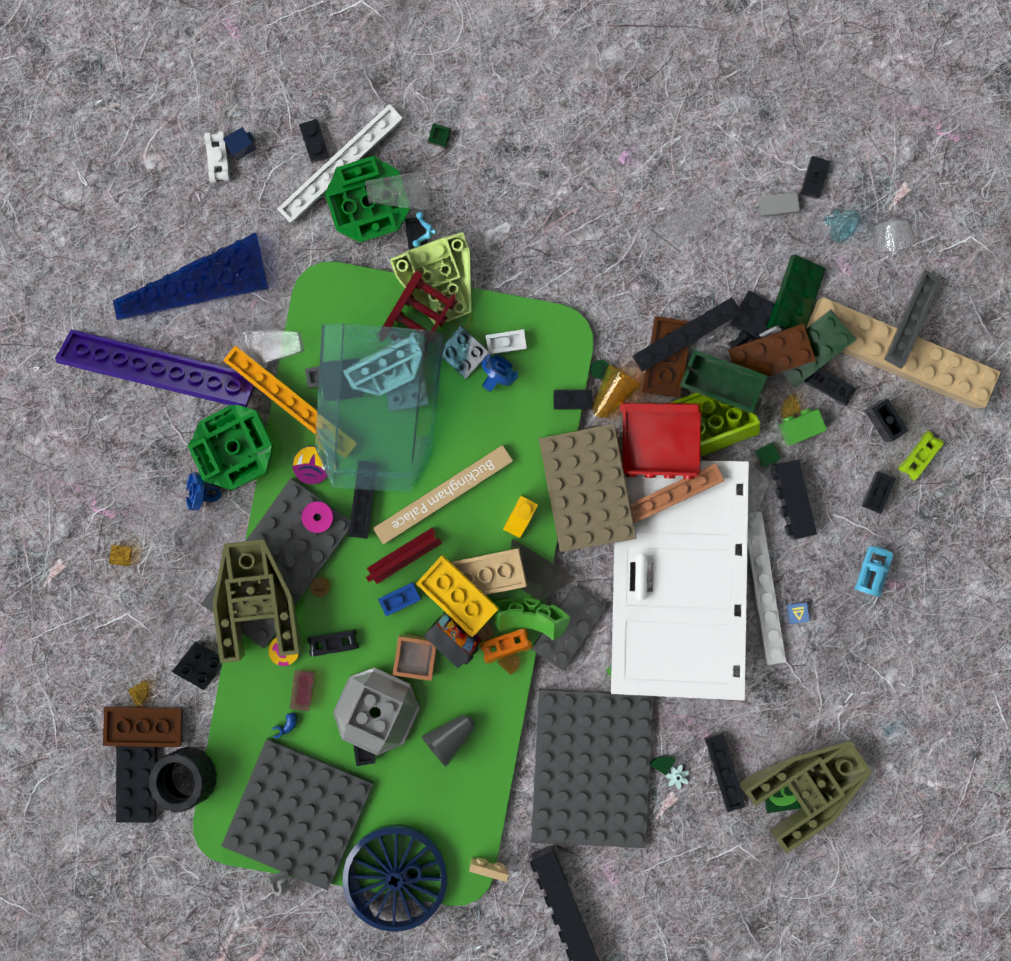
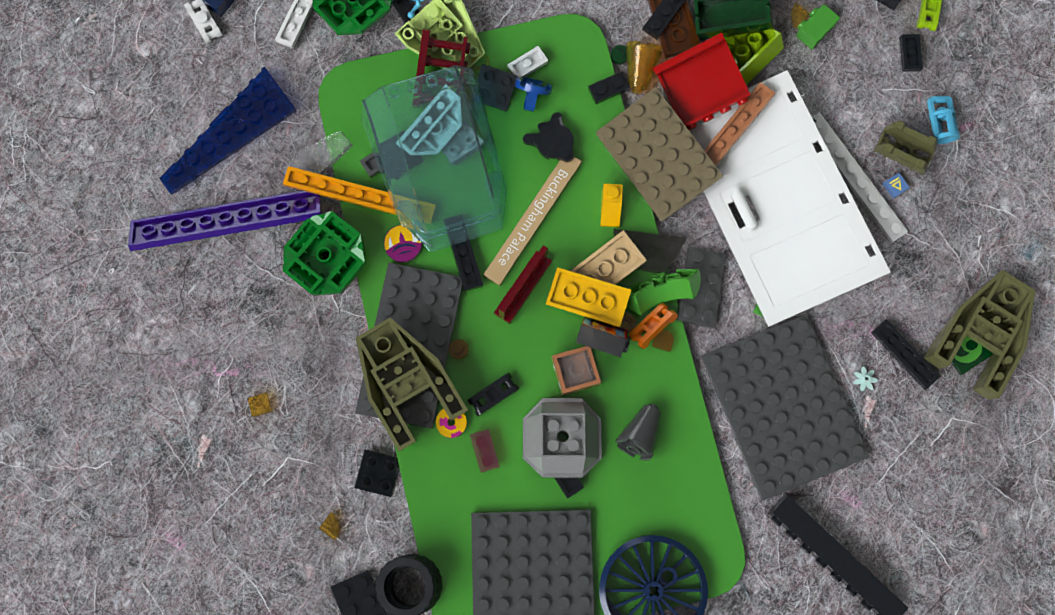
camera: 30 degrees left, 10 degrees down
reddish brown plate [103,706,183,747] -> none
blue tile [186,472,221,511] -> none
blue arm [272,713,297,738] -> none
dark pink piece [302,502,334,533] -> none
blue plate [378,582,421,616] -> none
tan plate [469,857,509,882] -> none
dark green tile [650,755,676,775] -> none
dark green tile [754,442,781,468] -> none
black brick [771,459,817,540] -> none
none -> black tile [523,112,574,162]
none -> olive piece [873,121,937,176]

